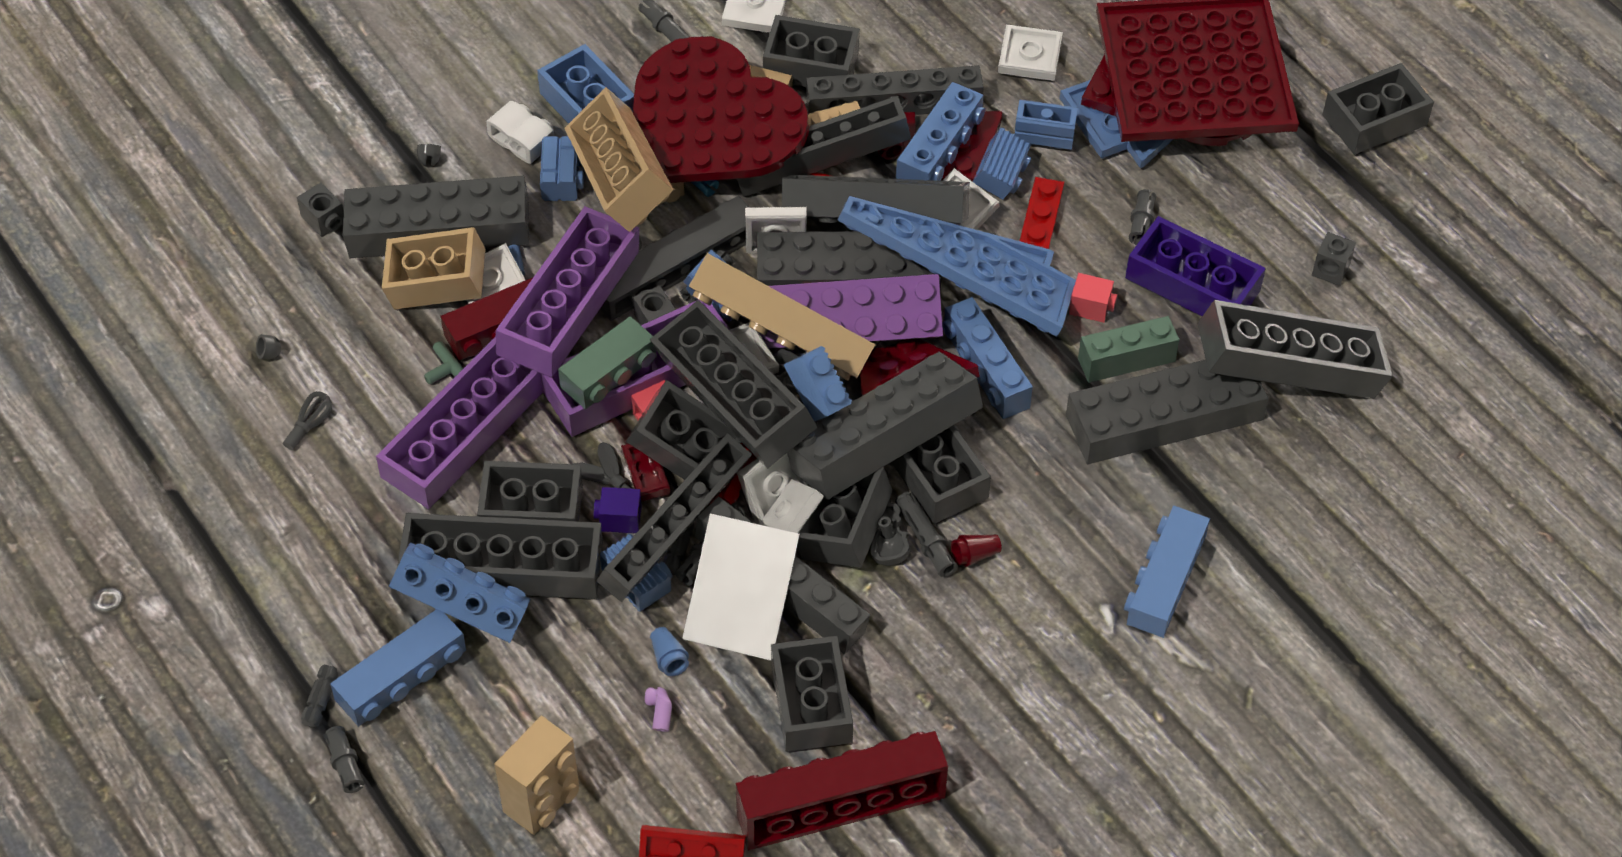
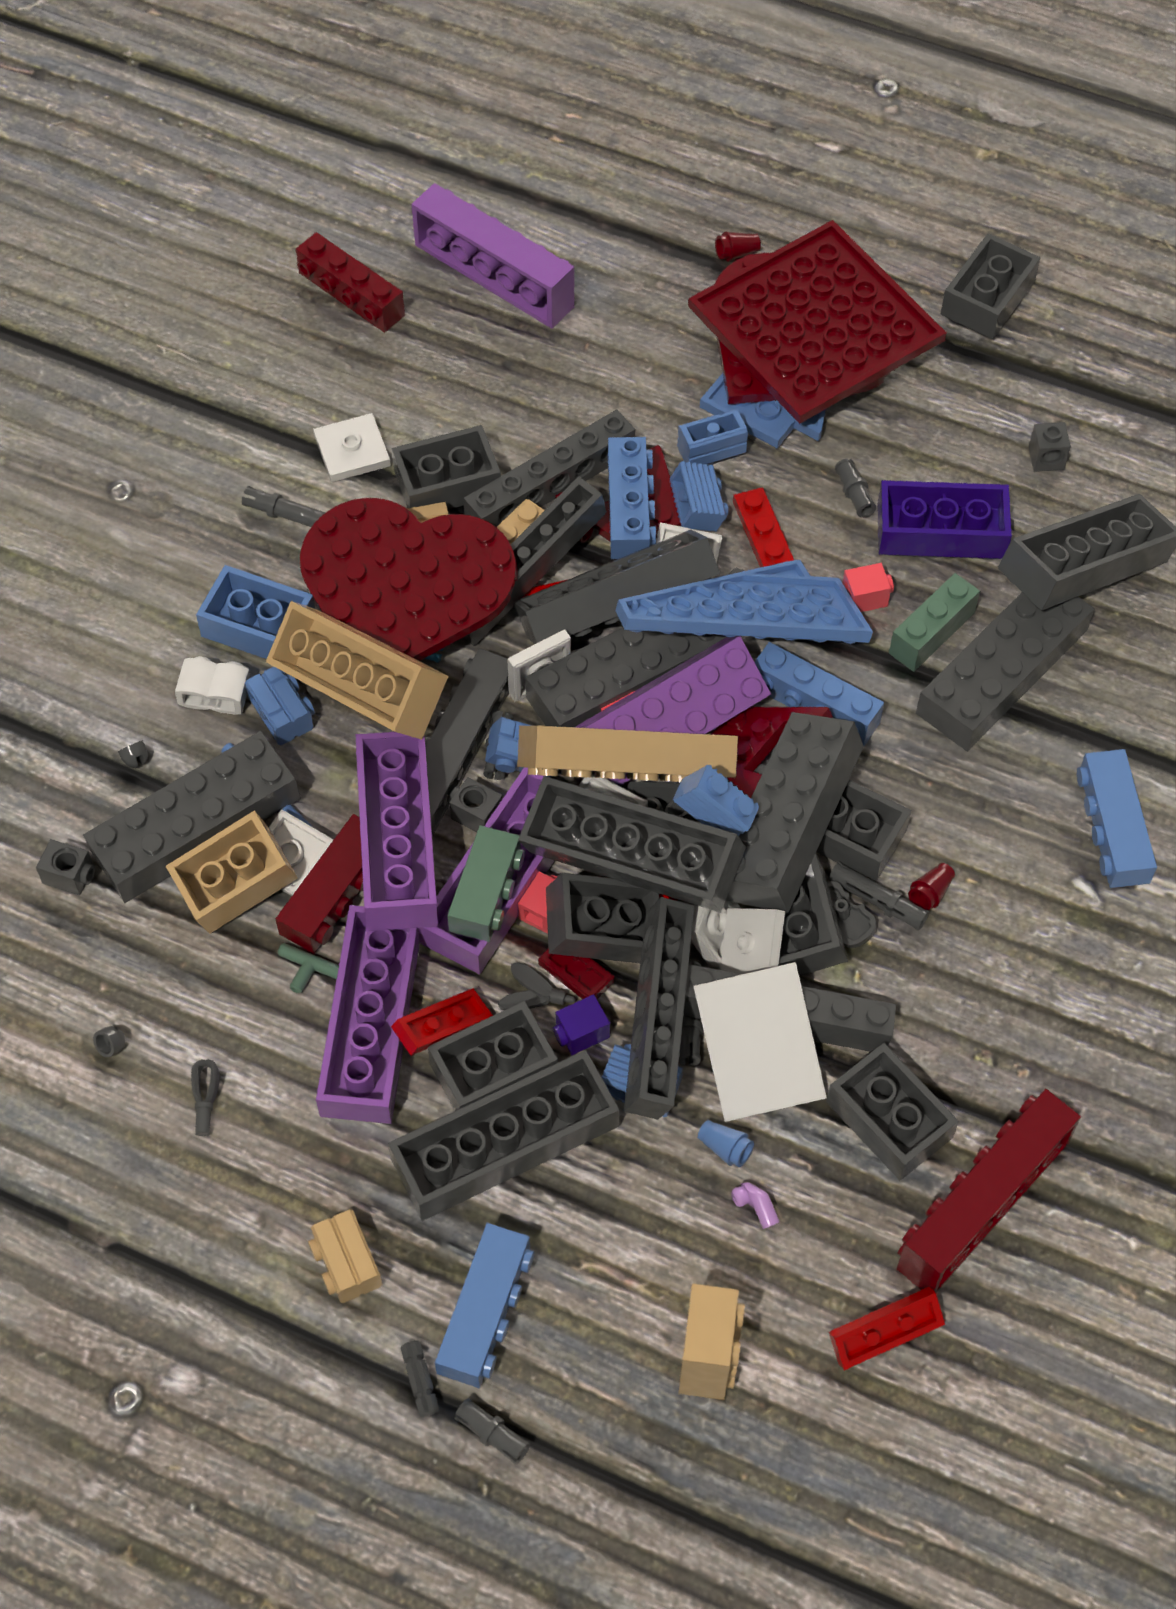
camera: 30 degrees left, 5 degrees up
medium blue brick [388,542,530,643] -> none
white plate [998,24,1063,81] -> none
none -> tan brick [308,1209,382,1303]
none -> red plate [391,988,493,1056]

